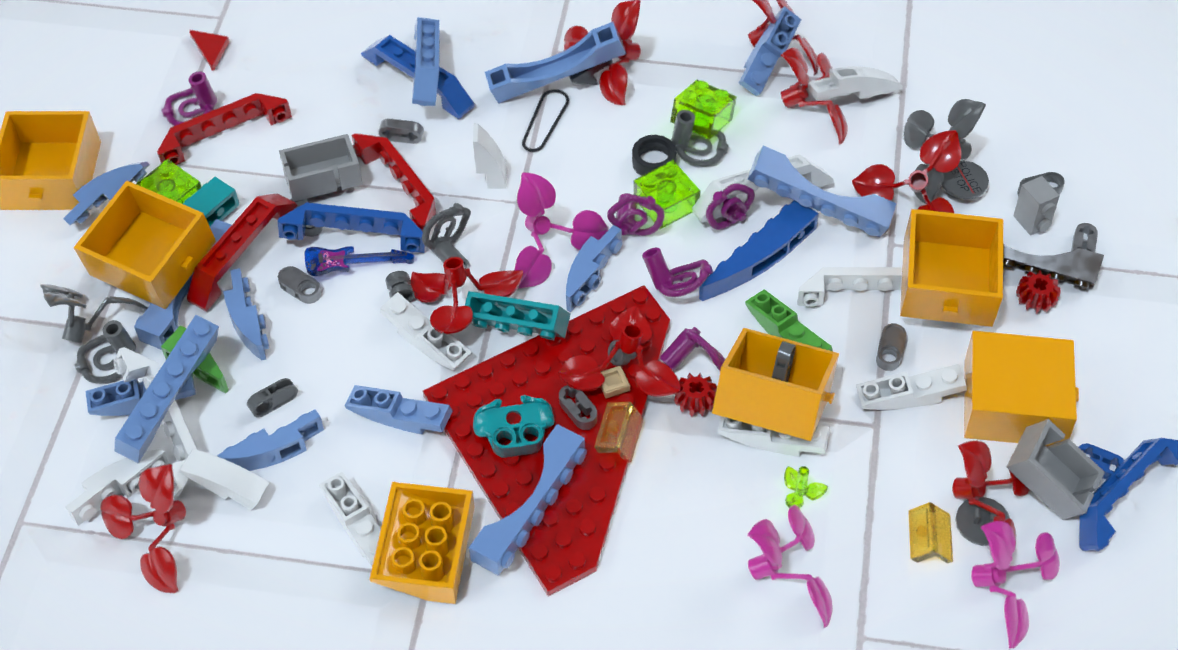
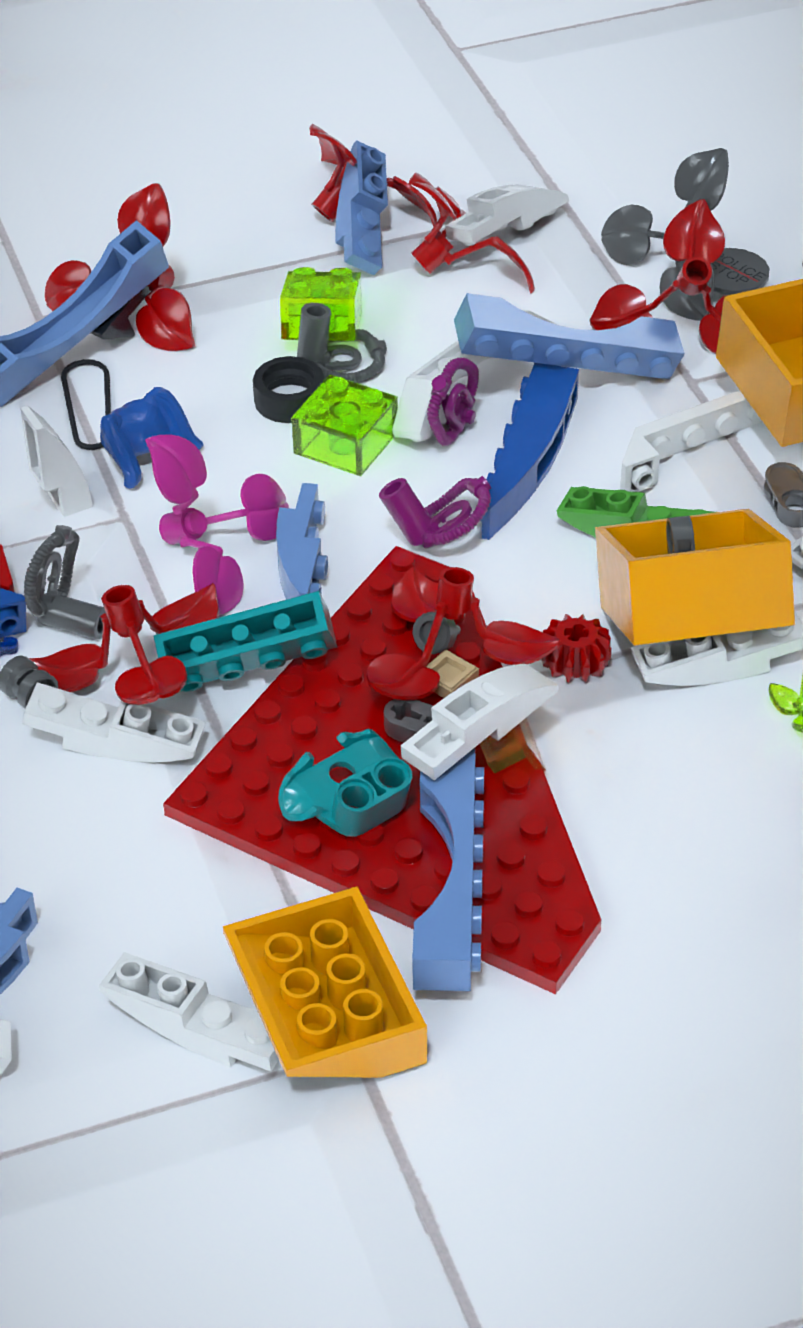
camera: 30 degrees left, 10 degrees down
medium blue slope [344,385,452,435] -> none
magenta piece [607,193,665,236] -> none
magenta piece [659,327,725,371] -> none
none -> blue hair [100,387,204,489]
none -> white slope [401,664,559,781]

